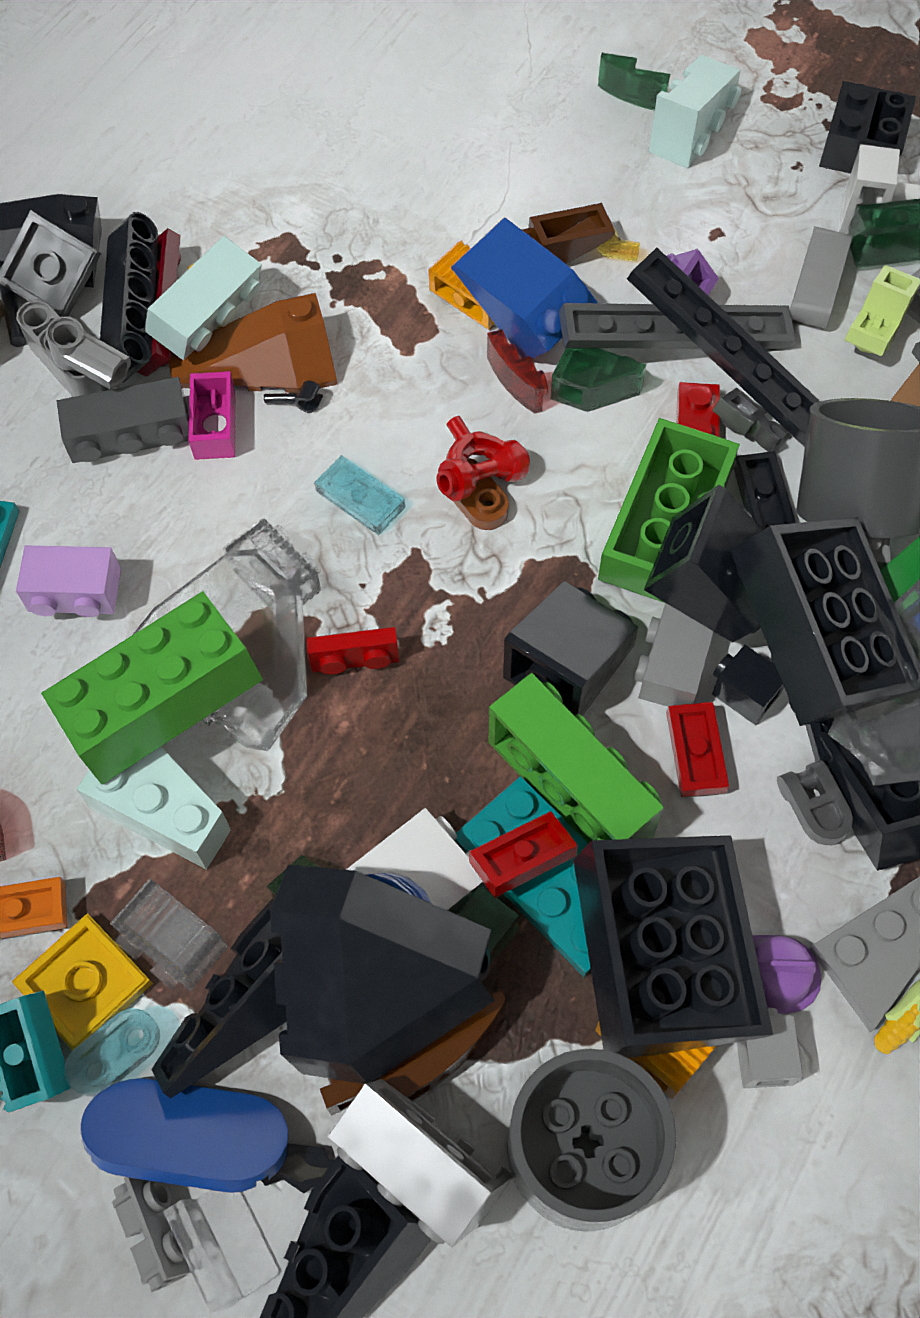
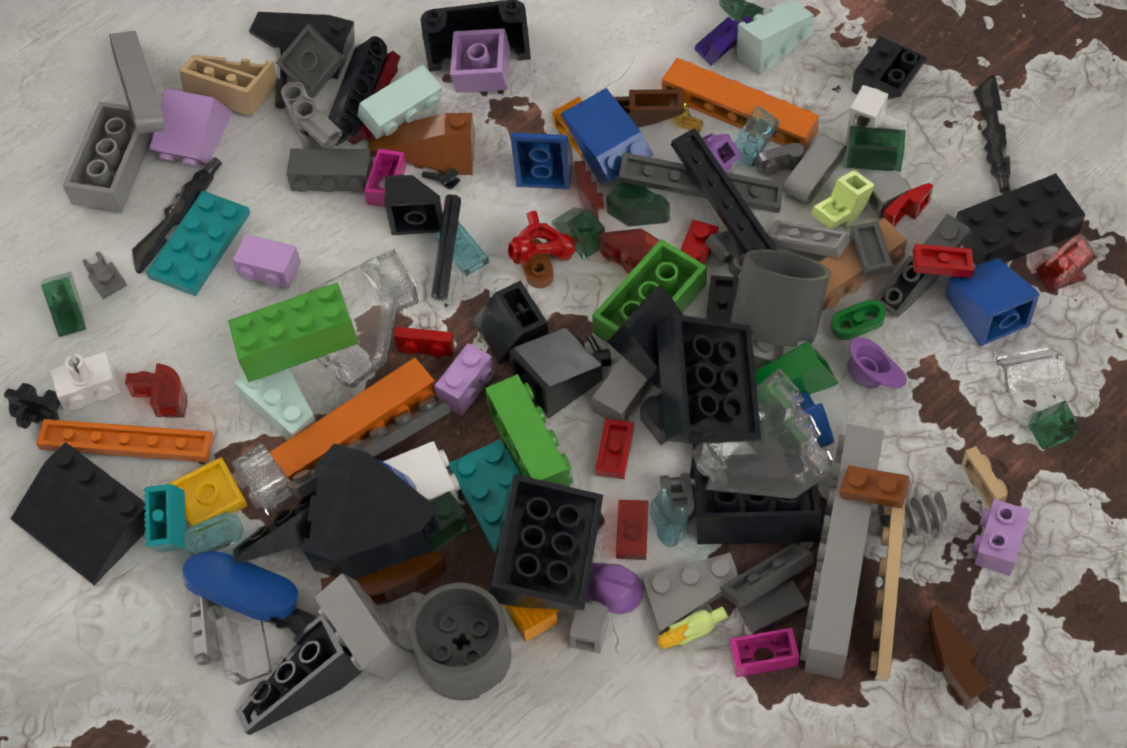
camera: 20 degrees right, 5 degrees down
red plate [469,811,578,898] -> none
none -> orange brick [269,357,437,483]
none -> dark grey plate [286,398,451,499]
none -> black slope [384,175,443,235]
none -> black windscreen [421,0,531,72]
none -> black axle [431,194,461,301]
none -> lavender brick [435,343,495,416]
none -> lavender brick [450,29,510,93]
none -> black slope [473,280,549,364]
none -> blue slope [510,133,573,189]
none -> clear green slope [552,207,606,260]
none -> black hand [586,333,612,367]
none -> clear red slope [599,228,659,274]
none -> clear red plate [616,499,649,560]
none -> clear light blue plate [649,486,687,547]
none -> orange brick [662,58,819,153]
none -> dark purple bracket [694,15,753,66]
none -> clear light blue plate [734,106,780,167]
none -> flat silver plate [754,143,804,175]
none -> light grey tile [767,220,852,258]

